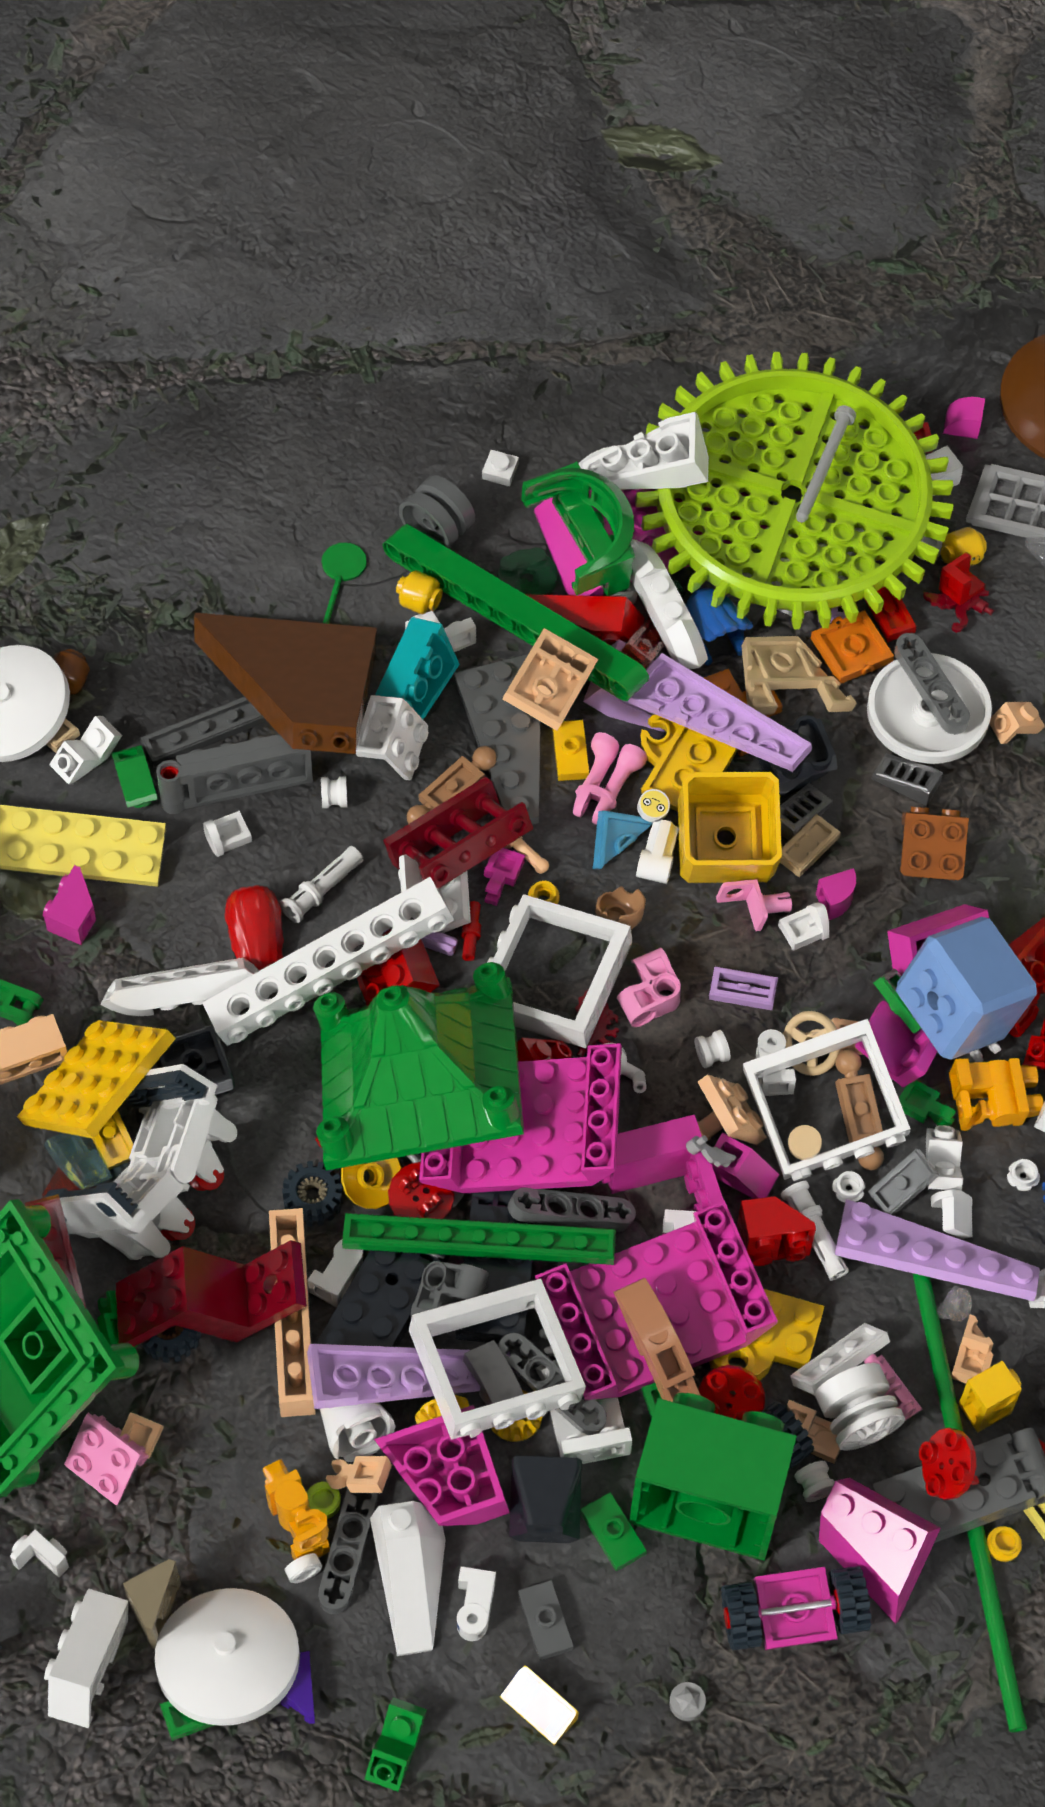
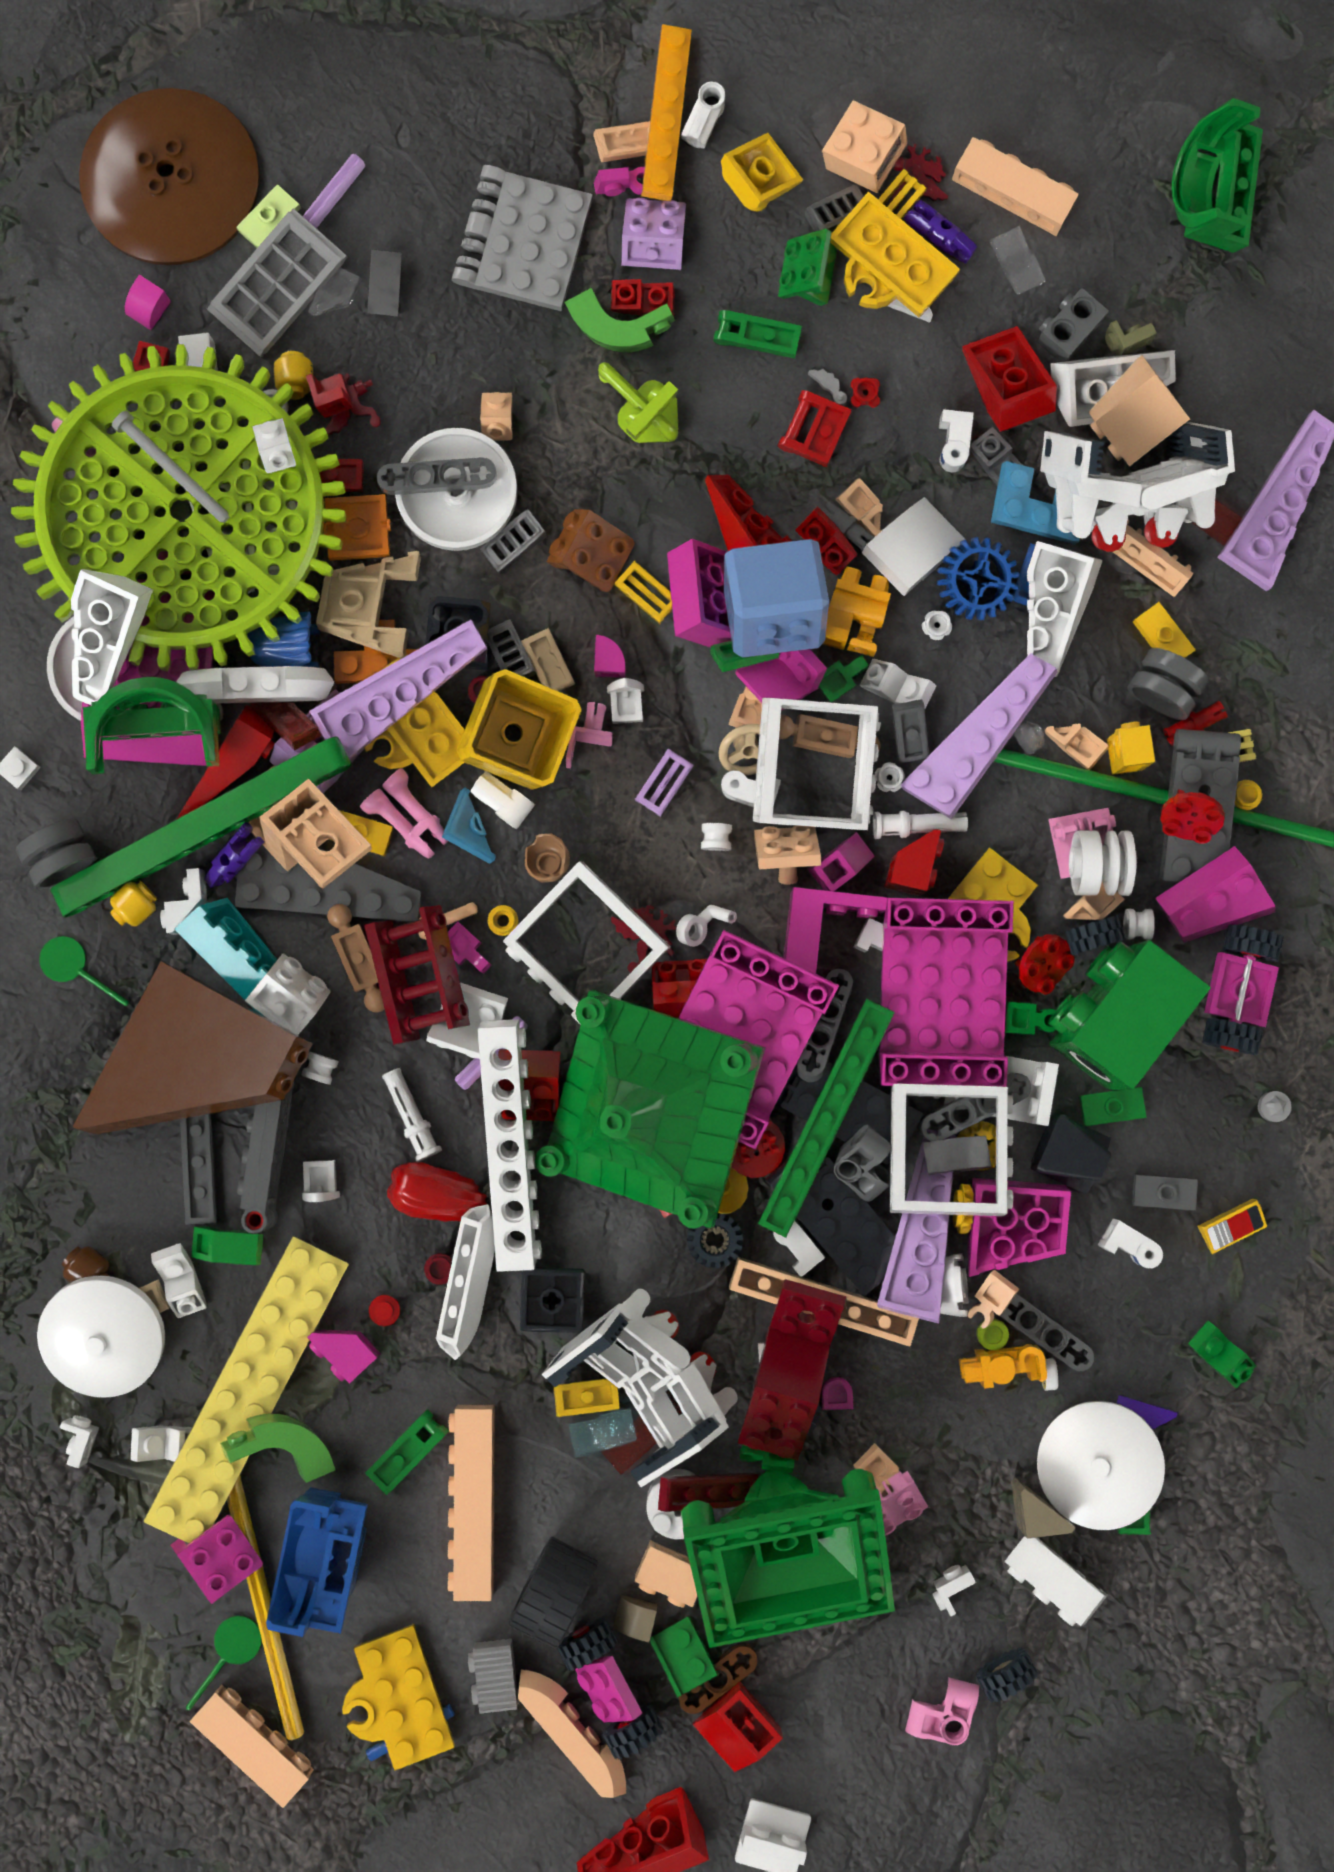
camera: 65 degrees left, 25 degrees up
yellow plate [17,1020,176,1139] -> none
white wedge [370,1501,446,1656] -> none
red bar [461,901,482,961] -> none
clear green plate [498,547,558,595] -> none
nougat slope [613,1278,701,1402] -> none
bright pink piece [617,948,681,1027] -> none
tile [637,789,670,822] -> none
light grey piece [686,1135,736,1167] -> none
tan tile [788,1125,822,1160] -> none
white tile [790,1323,890,1395] -> none
white tile [931,1189,972,1239] -> none
none -> dark purple hinge [204,822,264,888]
none -> white bracket [252,418,296,473]
none -> red plate [369,1295,400,1326]
none -> dark red plate [424,1253,453,1285]
none -> yellow tile [614,561,672,624]
none -> dark pink tile [821,1377,853,1410]

